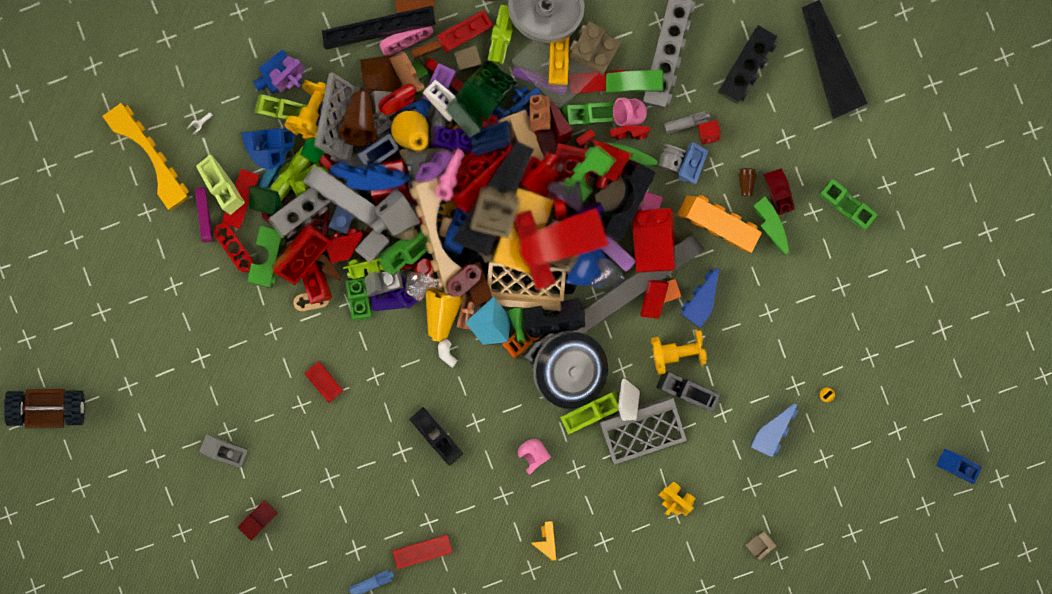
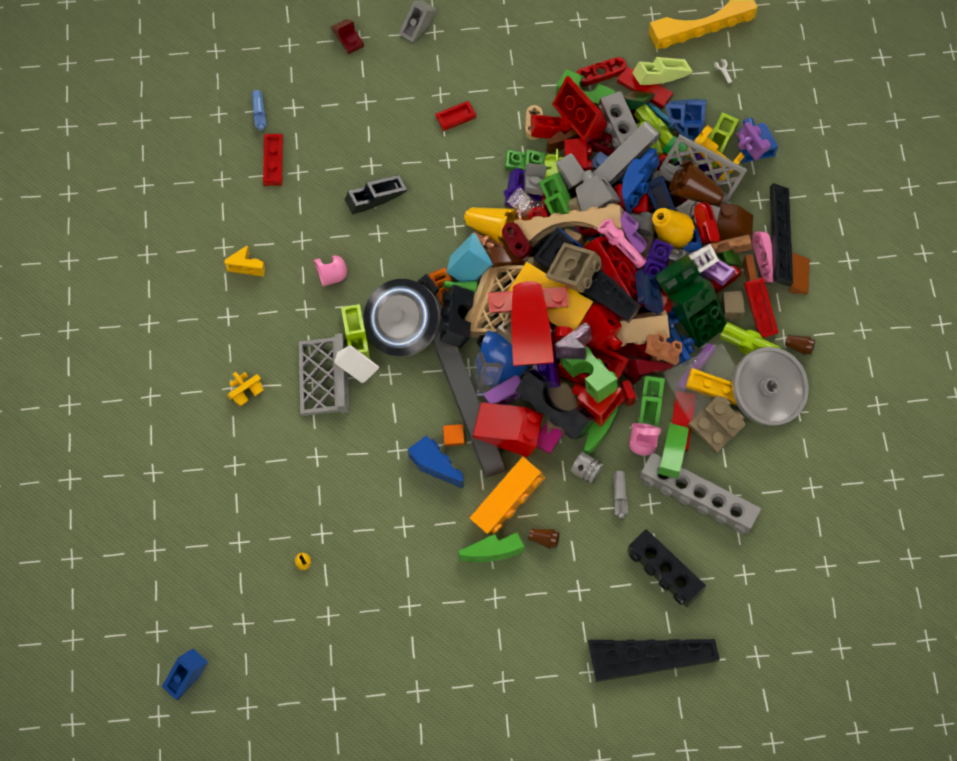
camera: 100 degrees right, 20 degrees down
magenta beam [195,187,213,243] -> none
white arm [438,339,458,368] -> none
red slope [609,125,651,141] -> none
red tile [640,280,669,319] -> none
yellow piece [651,329,707,375] -> none
black slope [656,371,720,412] -> none
medium blue plate [678,142,708,185] -> none
red brick [697,120,721,145] -> none
dark tan panel [746,530,776,561] -> none
medium blue slope [750,404,798,457] -> none
dark red slope [764,168,795,215] -> none
bright green arch [818,179,878,231] -> none

